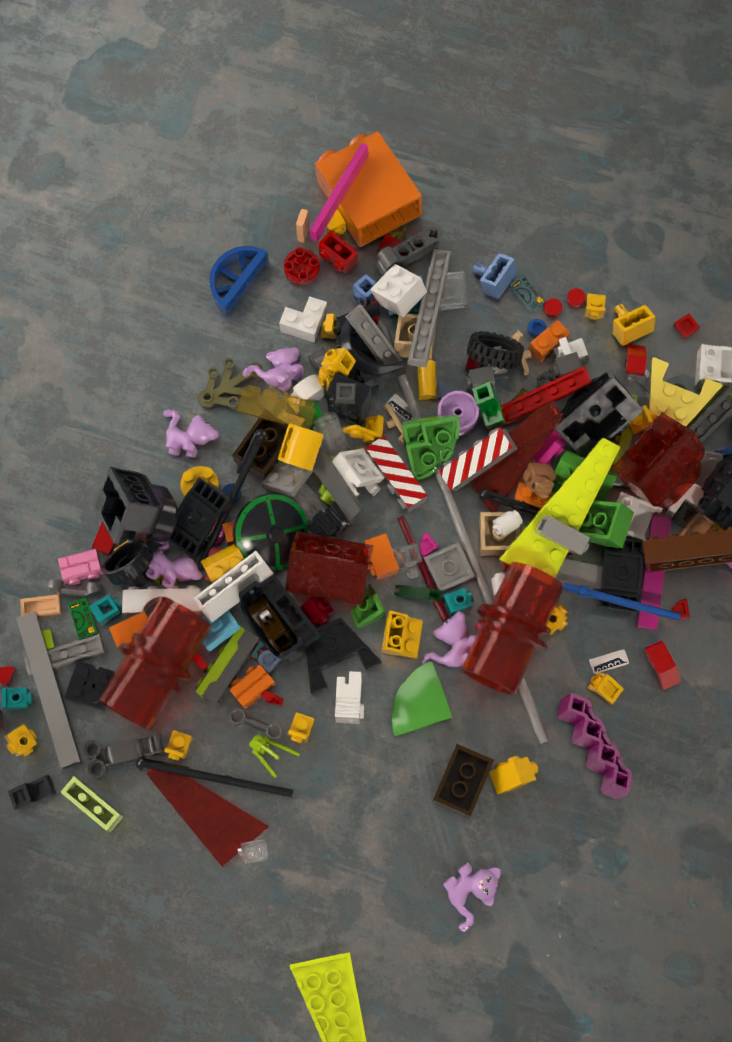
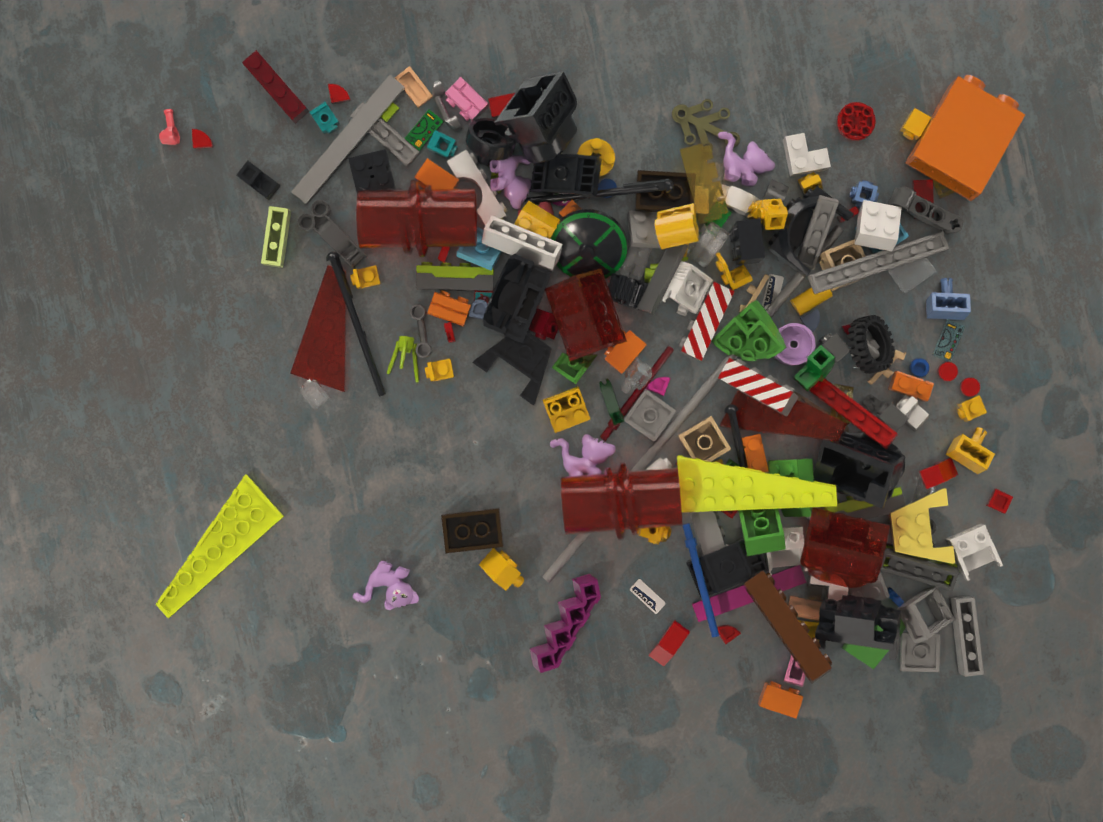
camera: 60 degrees right, 15 degrees up
yellow brick [4,724,37,757] -> none
lavender animal [163,409,219,458] -> none
blue window [209,246,269,315] -> none
dark brown brick [247,597,295,653] -> none
light nougat tile [296,209,310,243] -> none
dark pink tile [310,143,369,242] -> none
red brick [318,231,358,274] -> none
dark grey tile [335,382,356,404] -> none
white piece [335,671,364,724] -> none
bright green brick [391,661,453,737] -> none
teal brick [443,588,474,617] -> none
white brick [492,510,523,537] -> none
medium nougat brick [523,462,556,498] -> none
dark pink bracket [531,430,567,466] -> none
light grey brick [535,516,590,555] -> none
yellow bracket [588,673,624,704] -> none
yellow bracket [629,405,657,435] -> none

